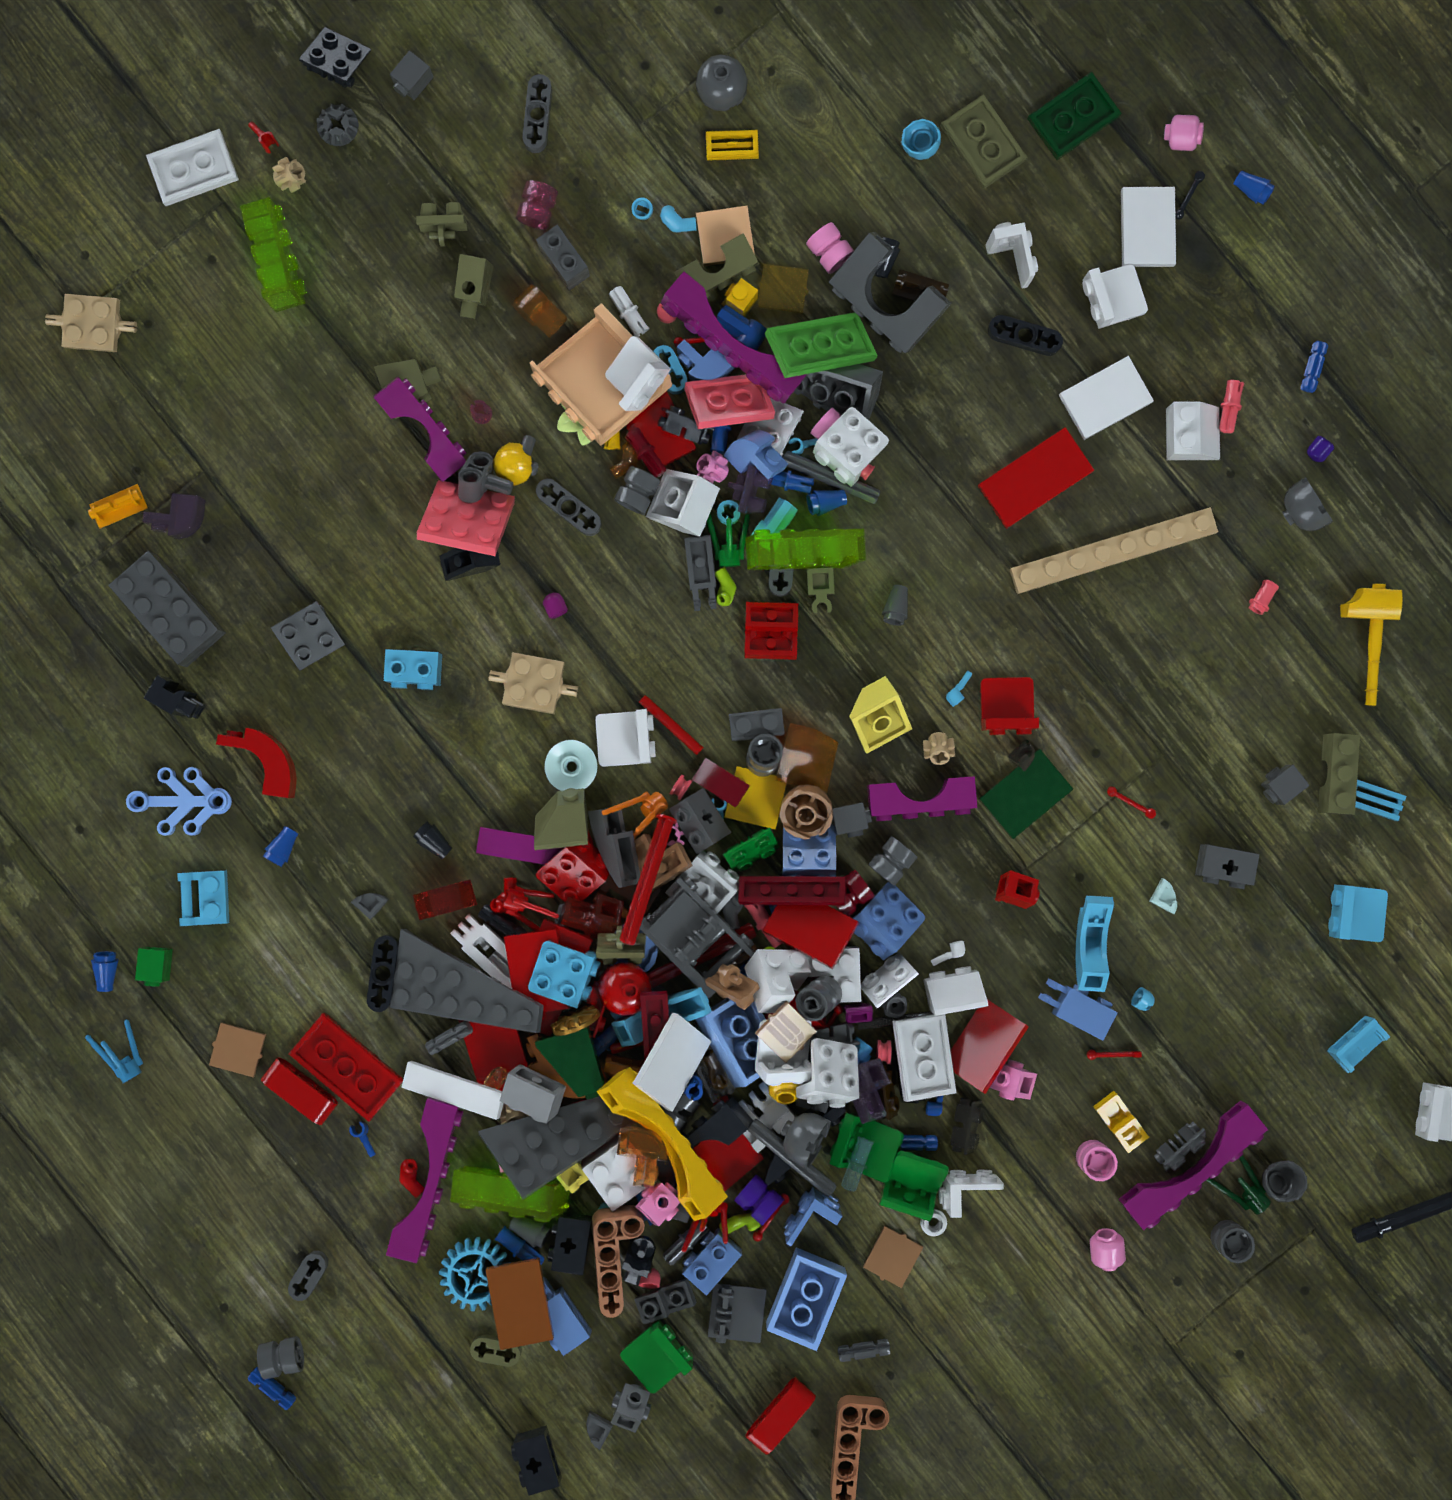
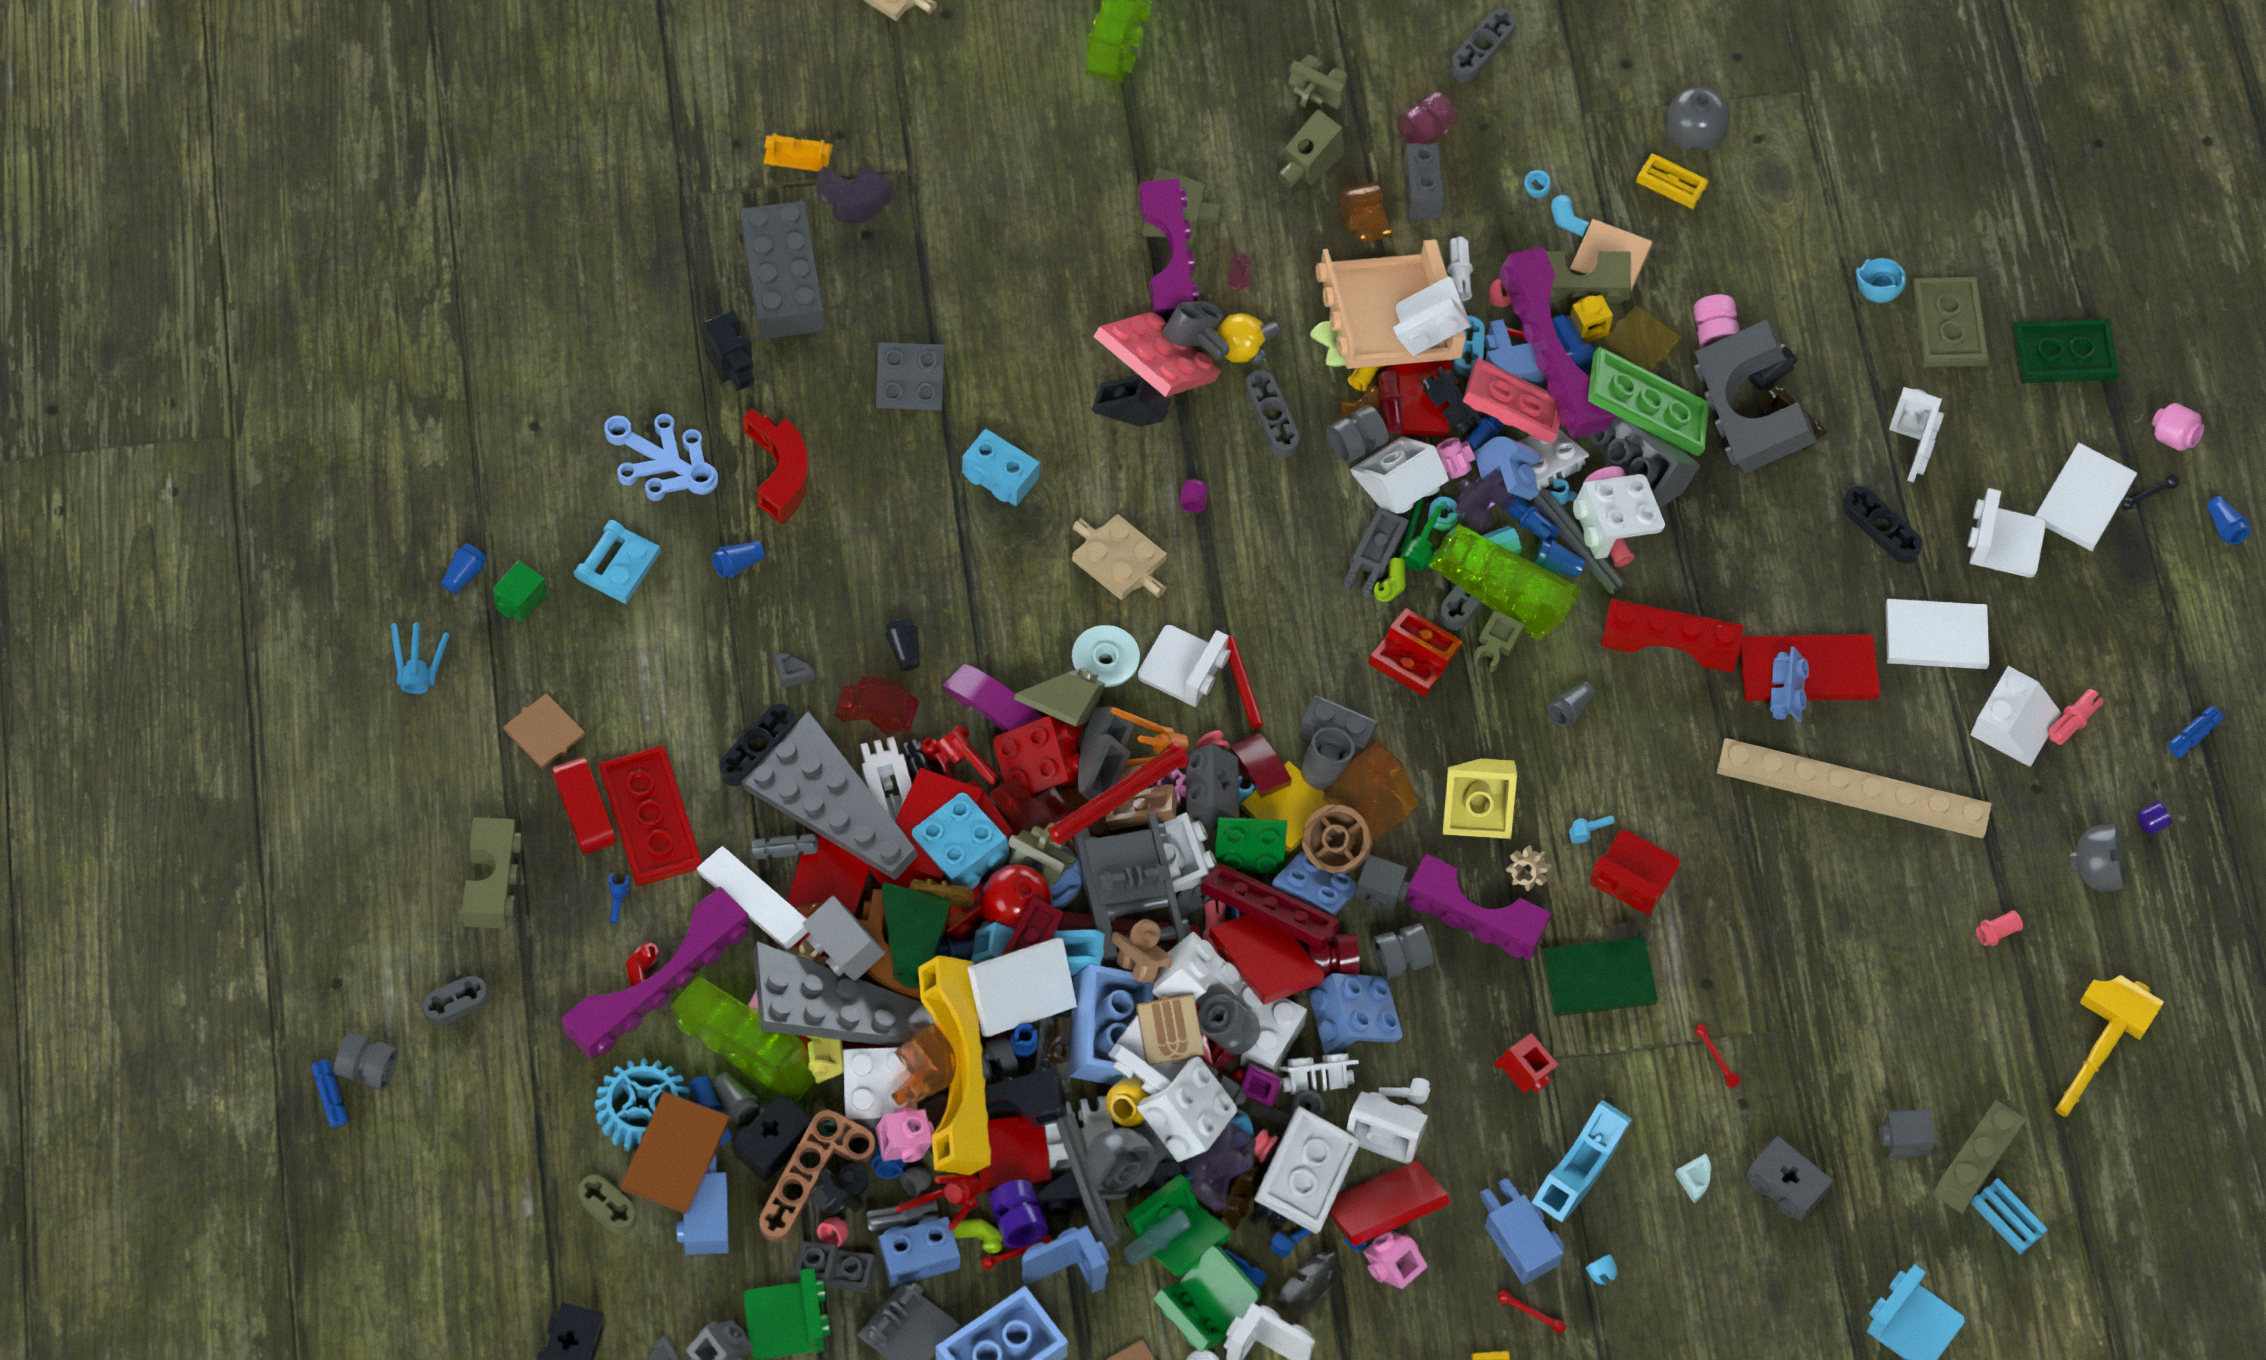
camera: 30 degrees right, 25 degrees down
none -> olive arch [462,817,523,929]
none -> red arch [1601,599,1744,673]
none -> medium blue hinge [1770,647,1809,722]

